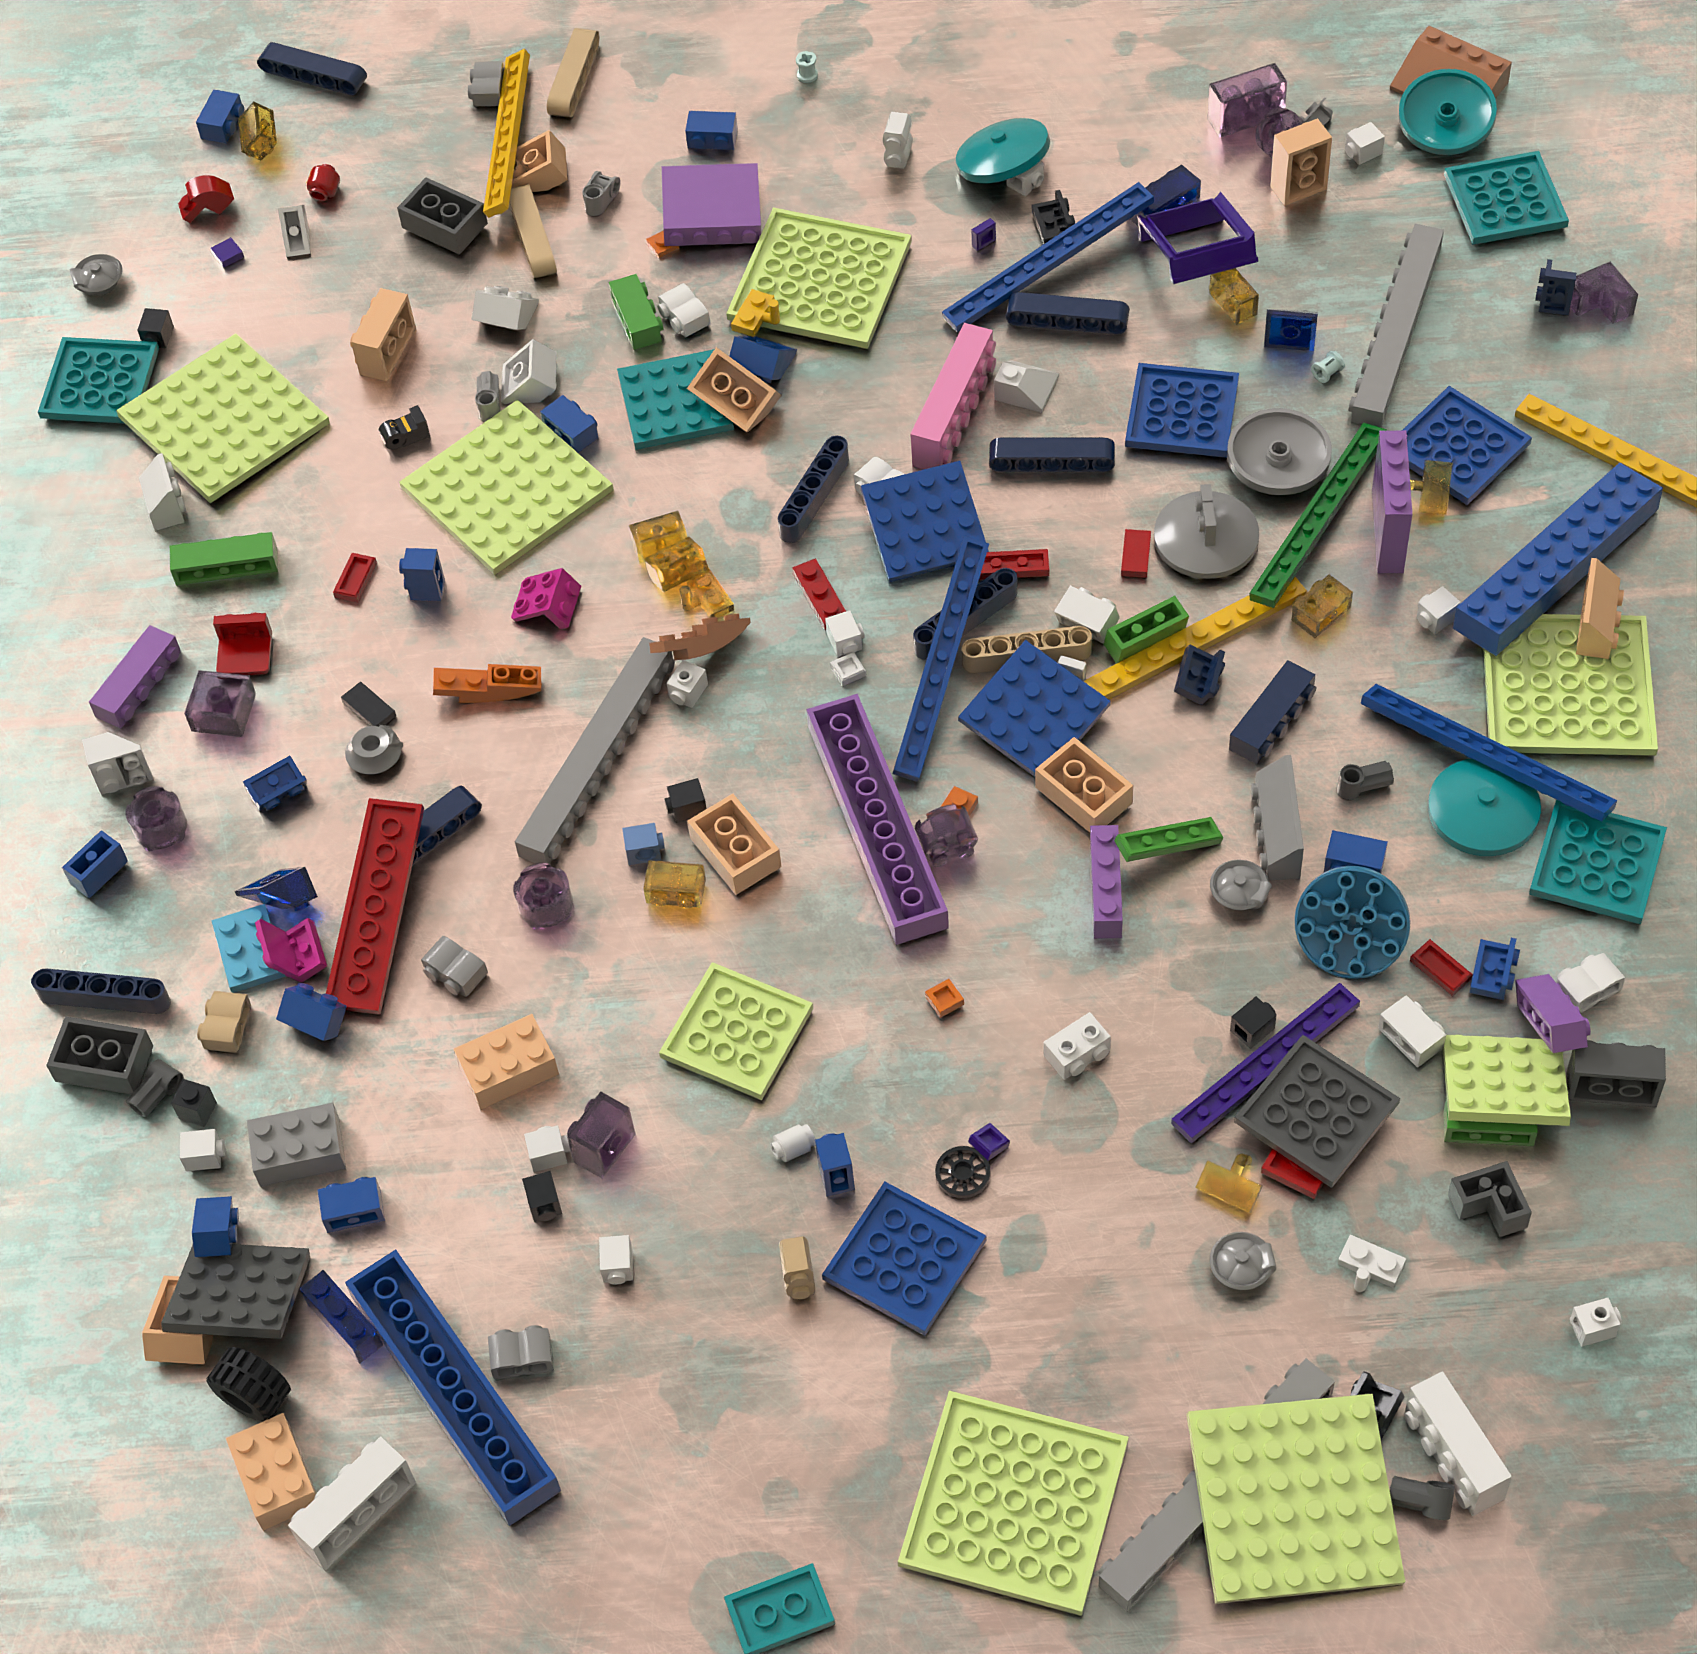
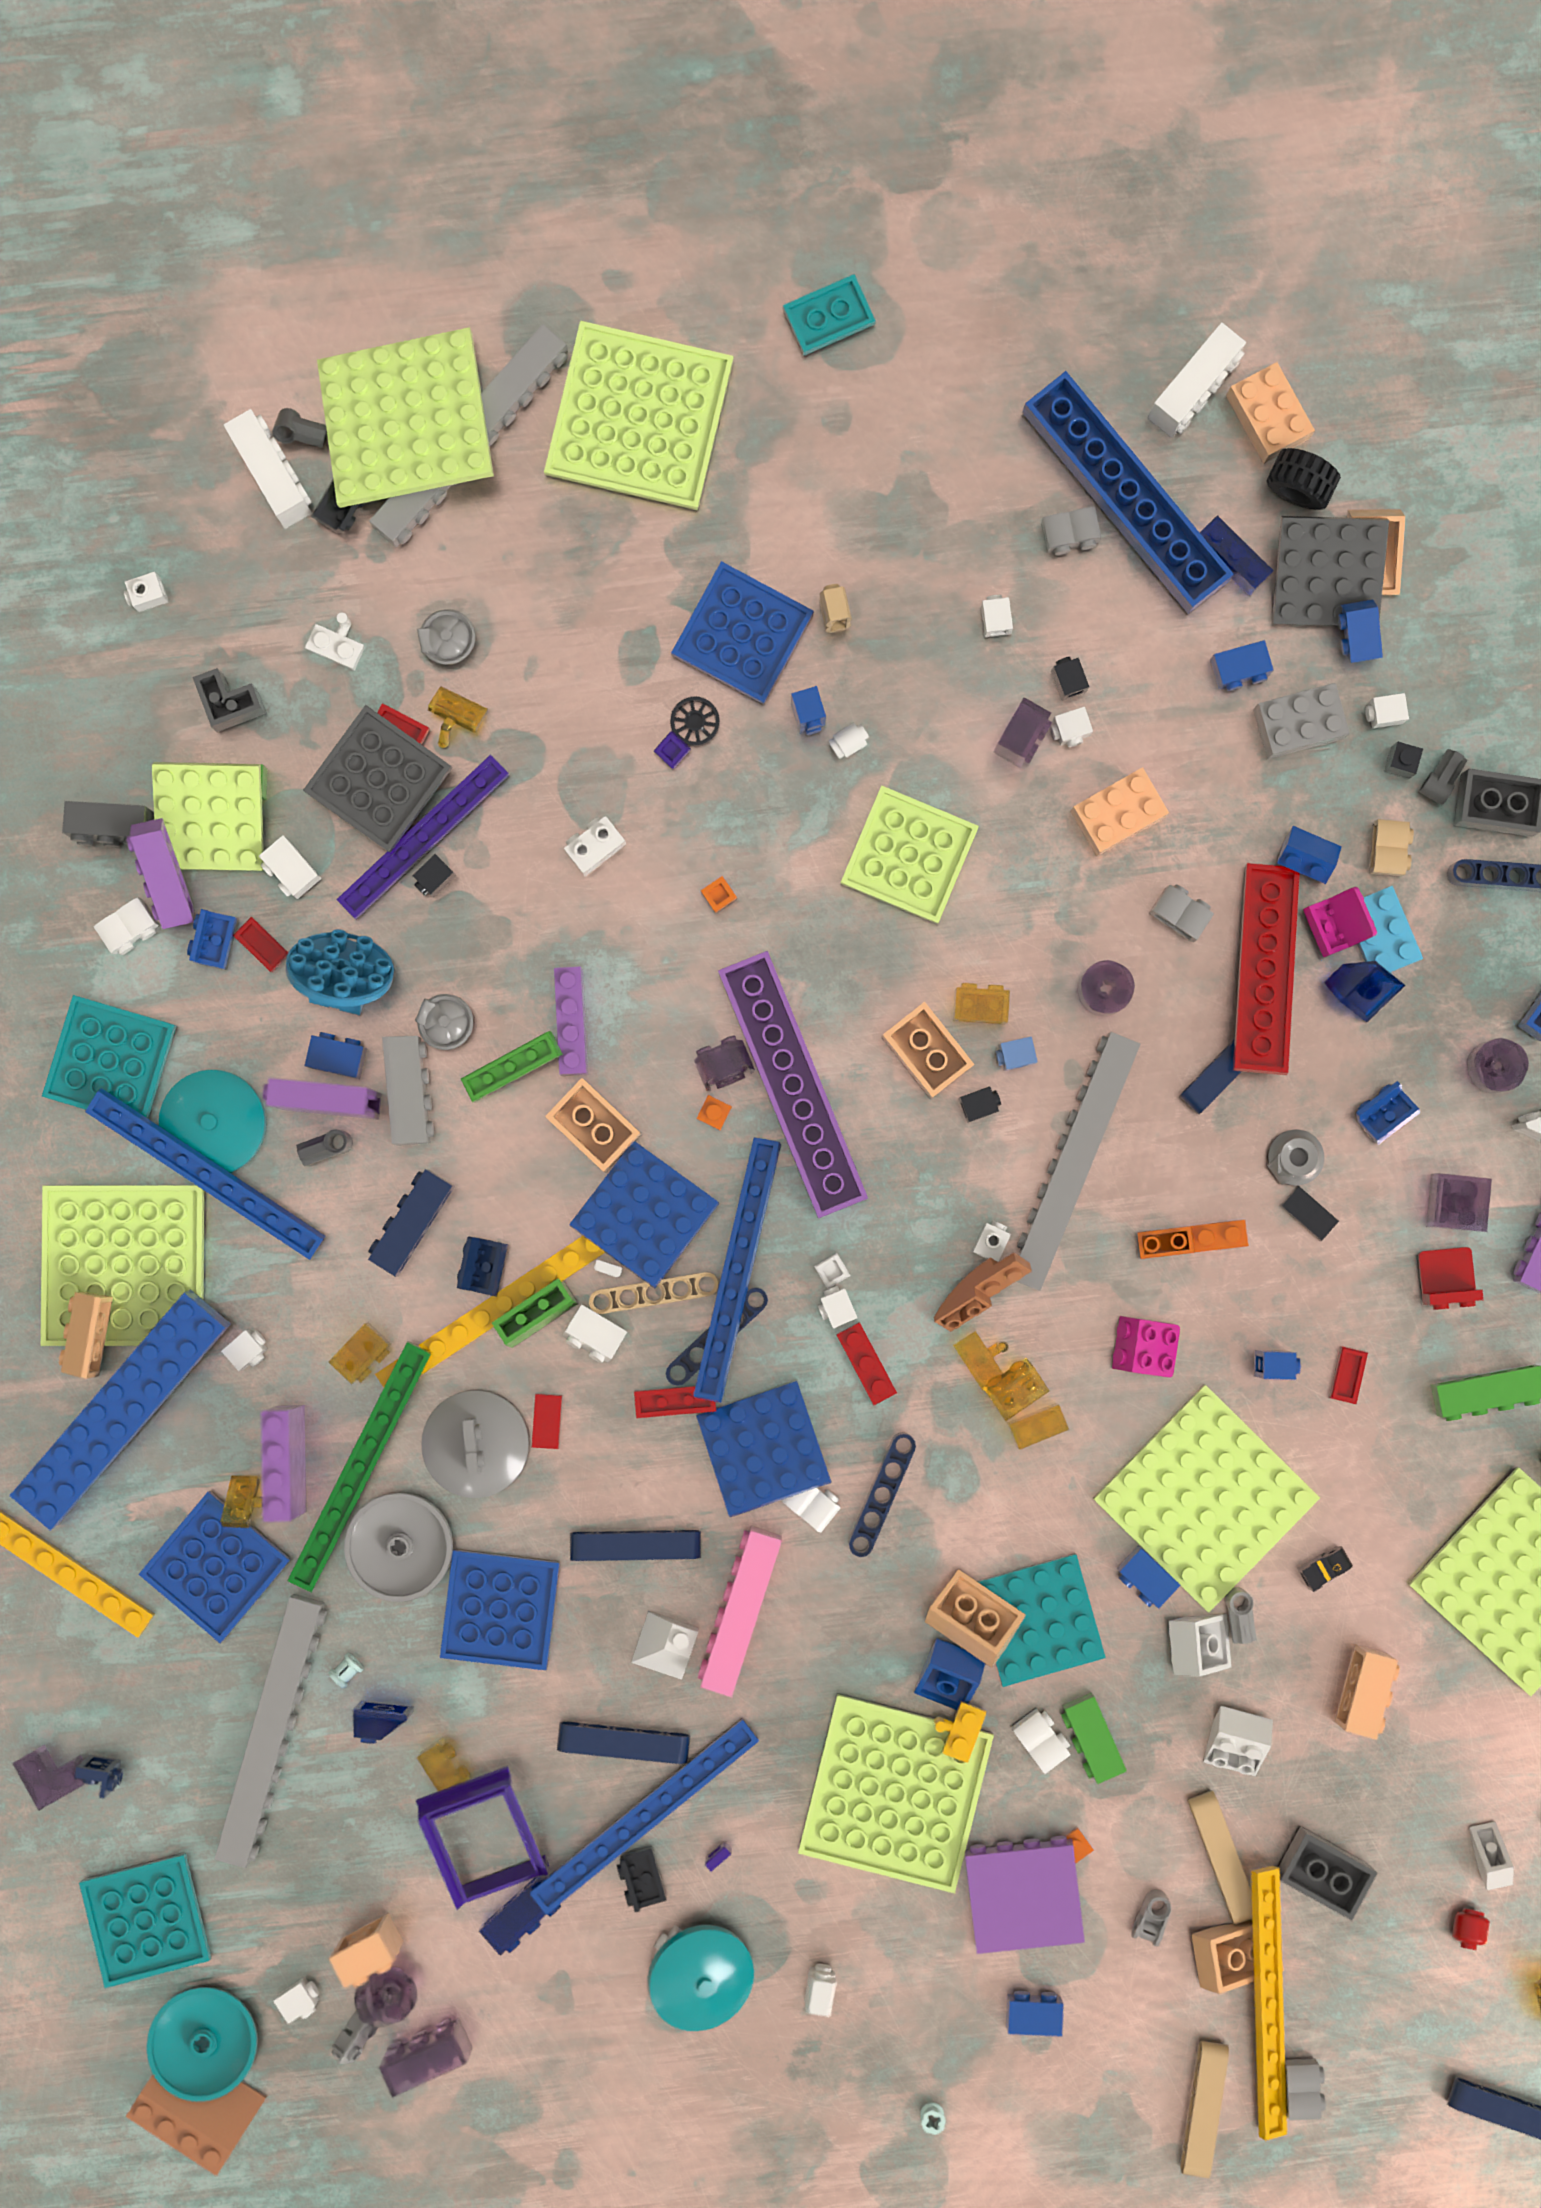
camera: 170 degrees right, 30 degrees up
none -> medium lavender brick [262,1078,382,1120]

